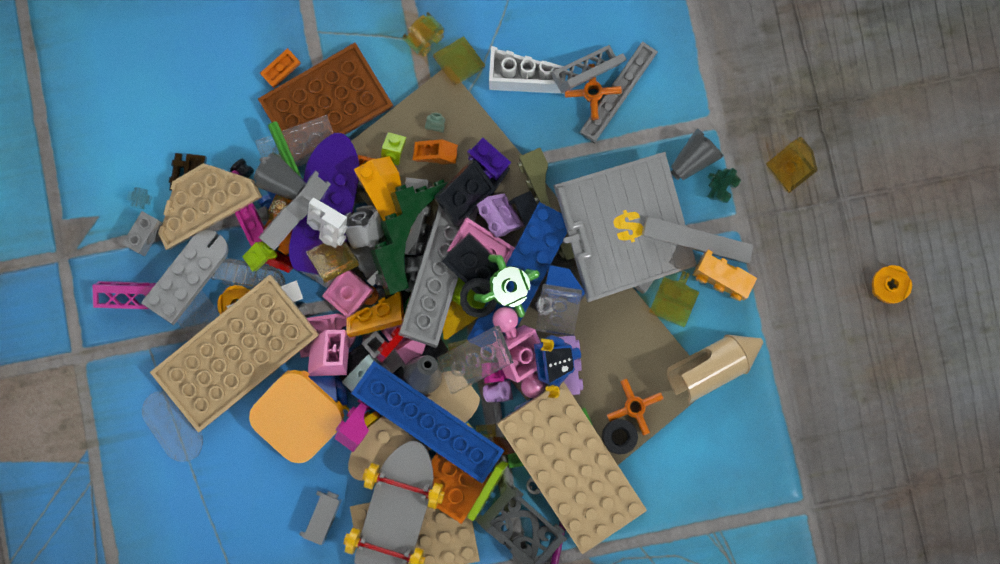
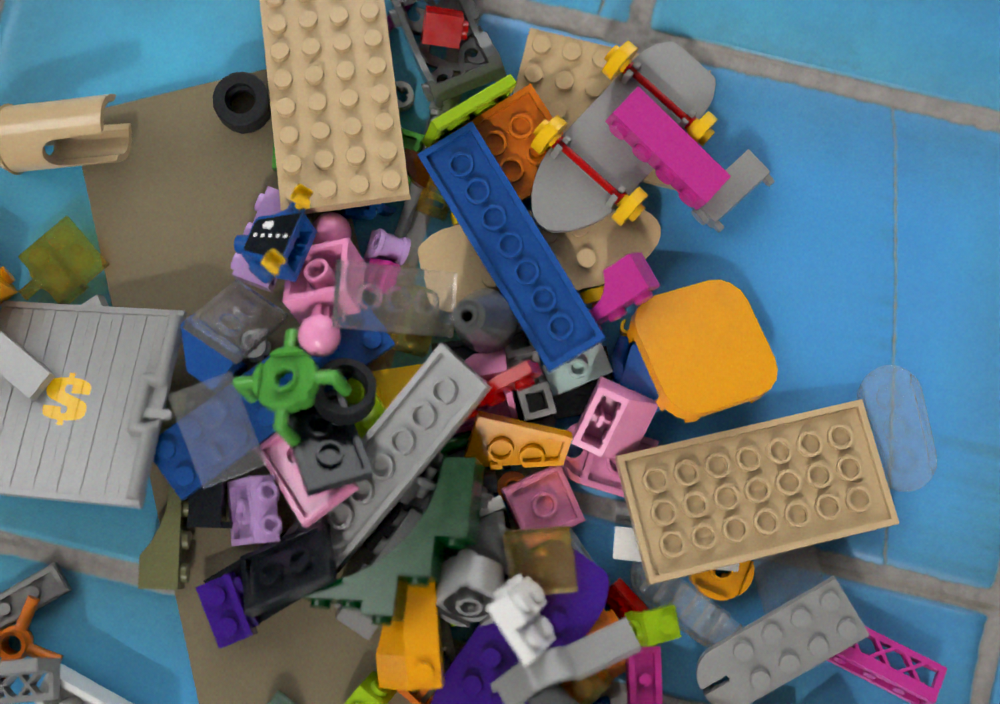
camera: 155 degrees left, 0 degrees up
orange arch [413,139,458,165] -> none
orange bar [607,379,663,436] -> none
none -> clear tile [167,371,267,489]
none -> red brick [421,5,469,49]
none -> dark pink brick [605,86,731,210]

